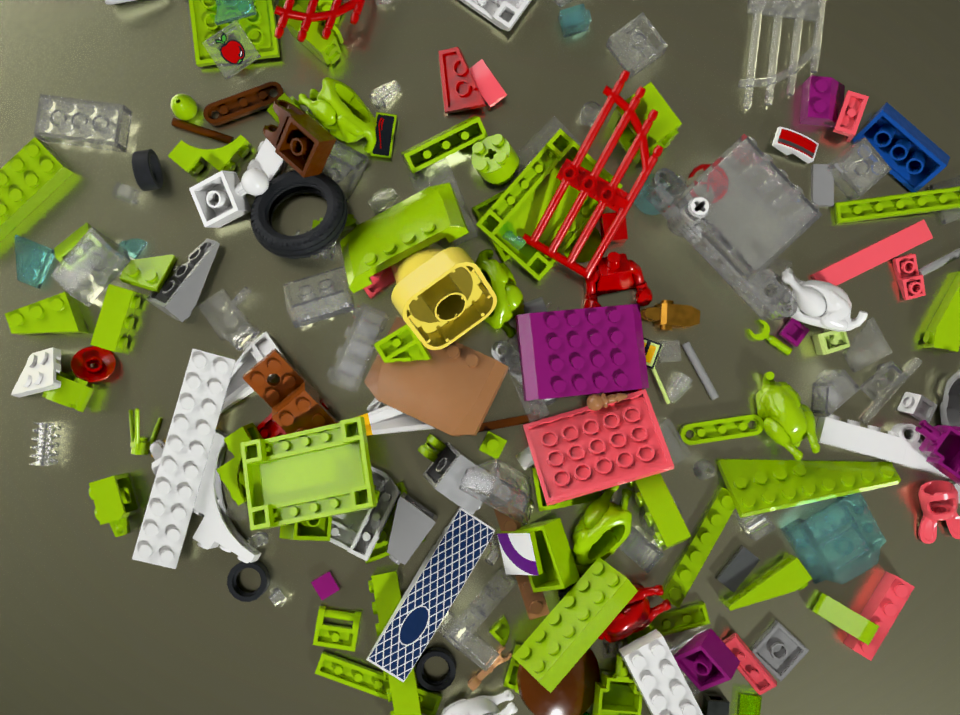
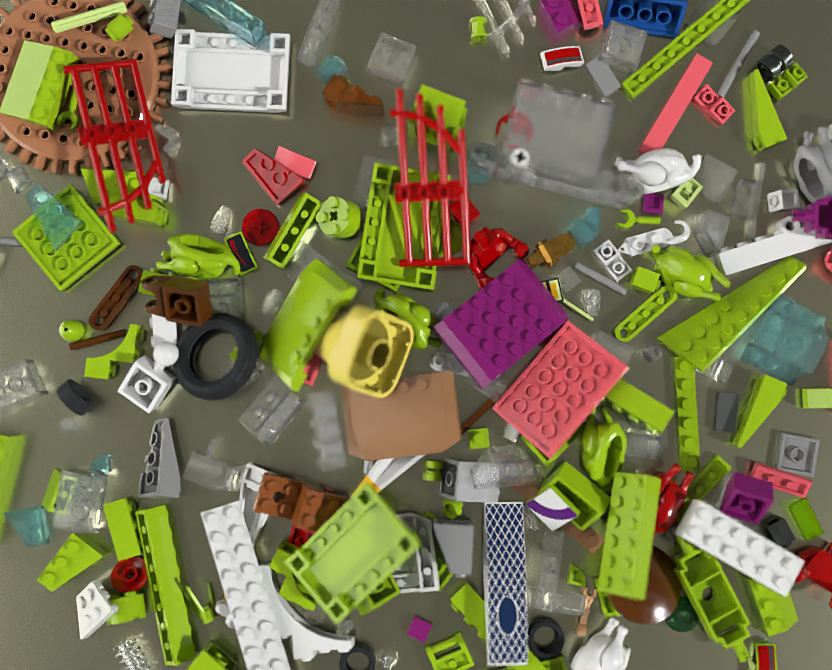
camera: 25 degrees left, 0 degrees up
lime wing [119,254,177,293] -> none
clear tile [202,19,261,79] -> none
lime wing [374,324,432,363] -> none
clear light blue tile [503,231,526,250] -> none
medium nougat bar [586,393,628,411] -> none
none -> lime brick [135,505,196,666]
none -> white plate [148,177,170,201]
none -> red tile [242,209,280,247]
none -> clear orange slope [321,74,385,116]
none -> lime tile [443,499,463,519]
none -> lime bush [470,17,488,41]
none -> clear light blue slope [567,205,602,249]
none -> white slope [593,239,632,283]
none -> white plate [618,220,690,257]
none -> lime brick [628,266,661,294]

